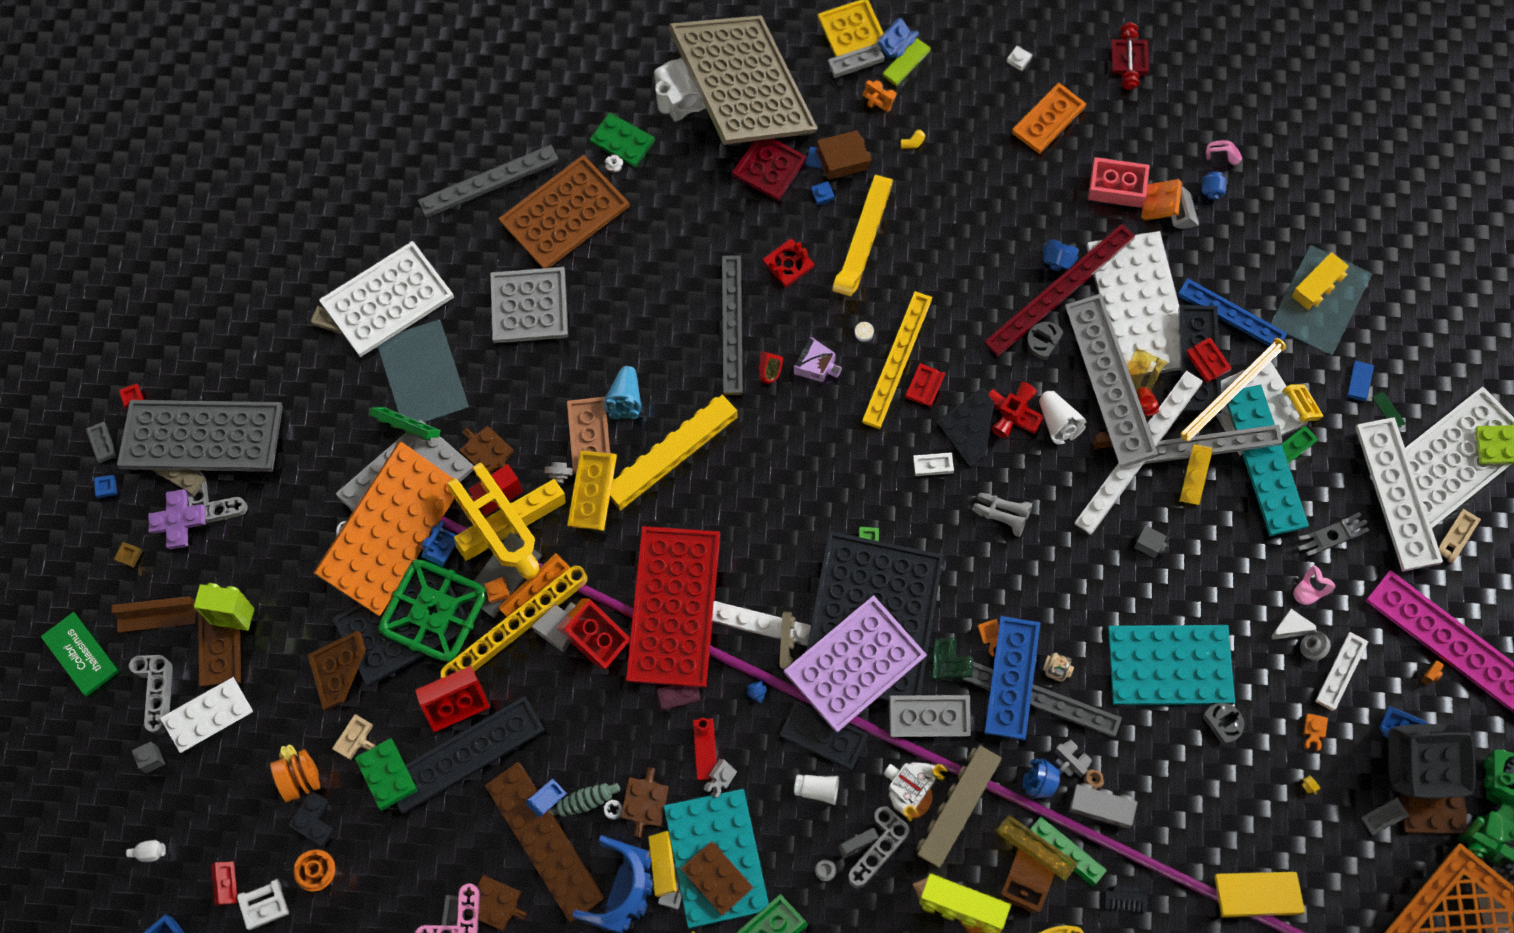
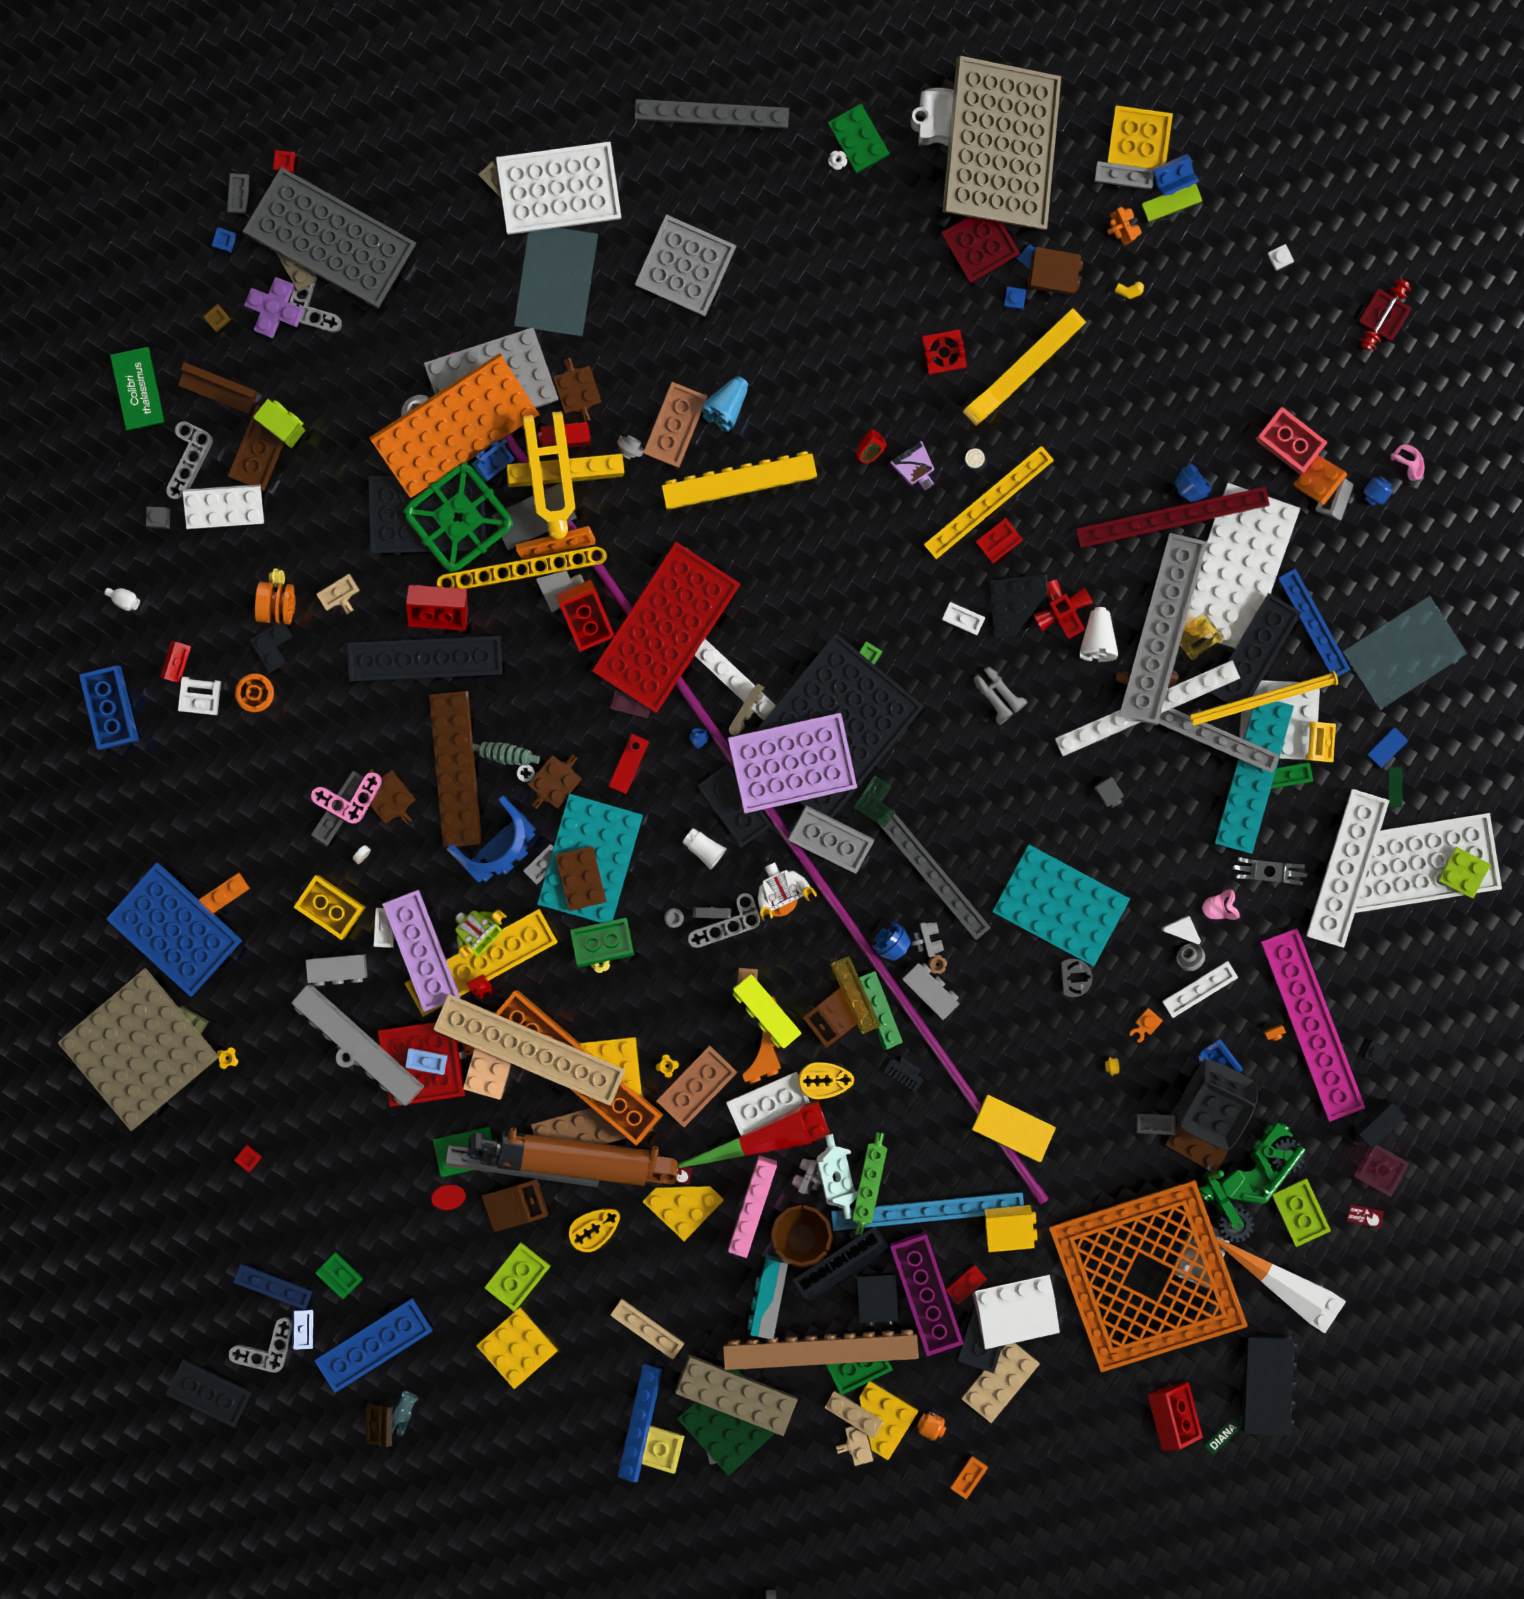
camera: 30 degrees right, 20 degrees up
reddish brown plate [308,631,366,710] -> none
green plate [355,738,418,811] -> none
green plate [370,407,441,441] -> none
orange plate [485,577,510,604] -> none
dark orange plate [499,155,630,269] -> none
tile [526,779,567,818] -> none
yellow tile [567,450,617,531] -> none
yellow tile [649,831,677,897] -> none
light grey plate [704,759,737,798] -> none
dark grey plate [722,256,743,395] -> none
dark tan brick [916,746,1002,869] -> none
orange plate [977,619,999,656] -> none
blue plate [984,616,1041,741] -> none
orange plate [1012,83,1086,154] -> none
dark grey piece [1027,322,1063,360] -> none
tan head [1043,653,1074,682] -> none
red arm [1136,387,1159,417] -> none
yellow plate [1180,444,1213,505] -> none
red plate [1186,338,1232,383] -> none
yellow brick [1291,252,1349,310] -> none
tan plate [1438,509,1481,564] -> none

